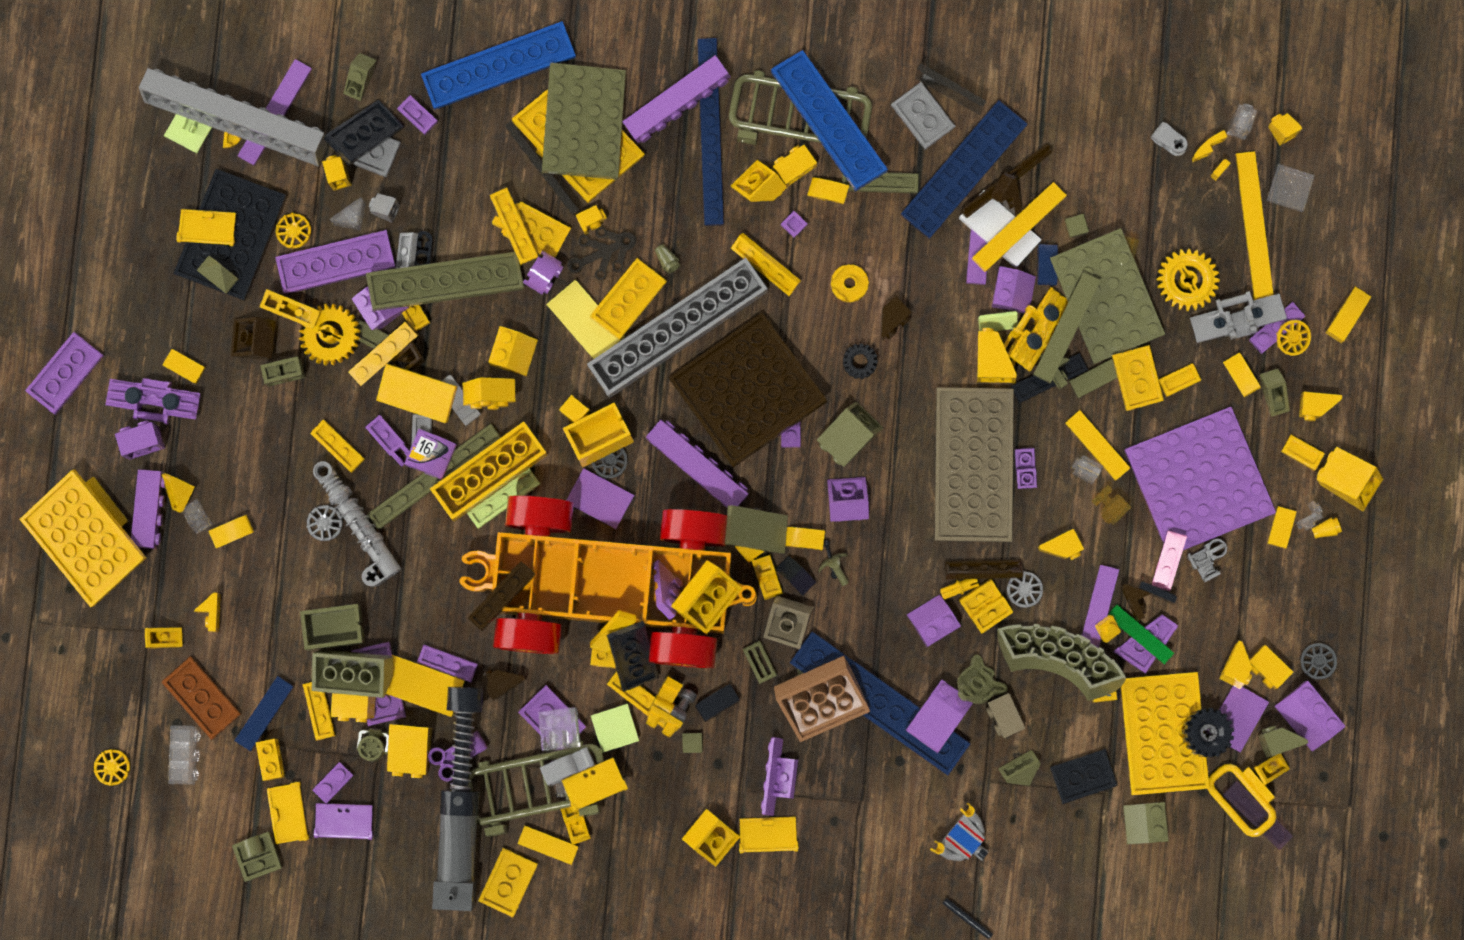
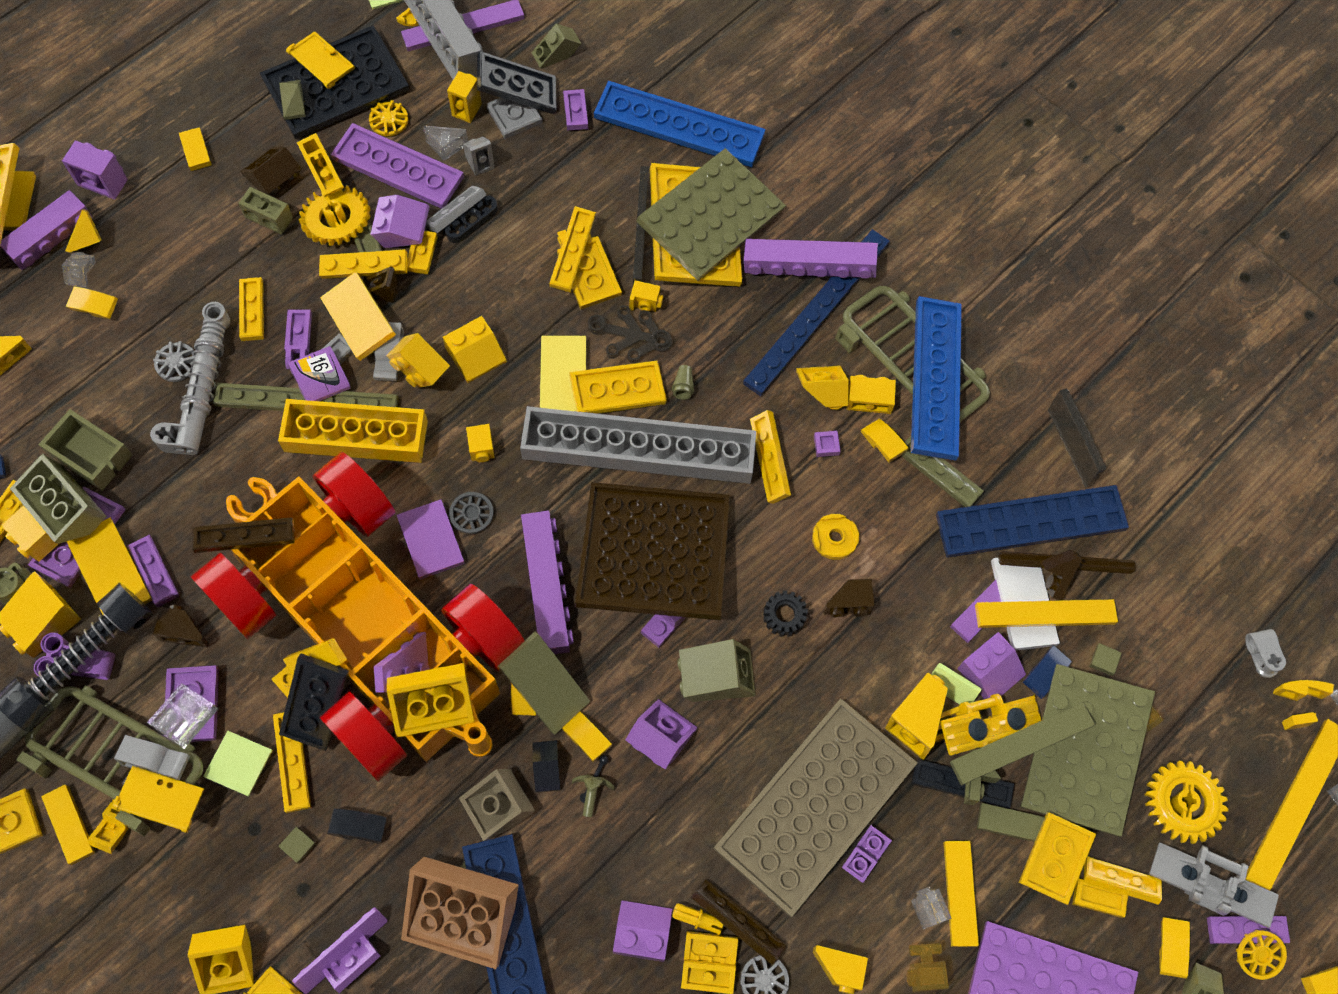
camera: 30 degrees right, 15 degrees down
medium lavender tile [25,332,104,415] -> none
medium lavender piece [105,378,201,425] -> none
olive plate [366,252,524,311] -> none
yellowish green tile [467,469,541,529] -> none
medium lavender brick [523,250,563,295] -> none
yellow piece [563,403,634,468] -> none
yellow hips [646,676,697,737] -> none
olive tile [743,641,777,684] -> none
yellow slope [752,555,783,600] -> none
light grey tile [891,82,956,150] -> none
none -> yellow tile [1084,856,1162,905]

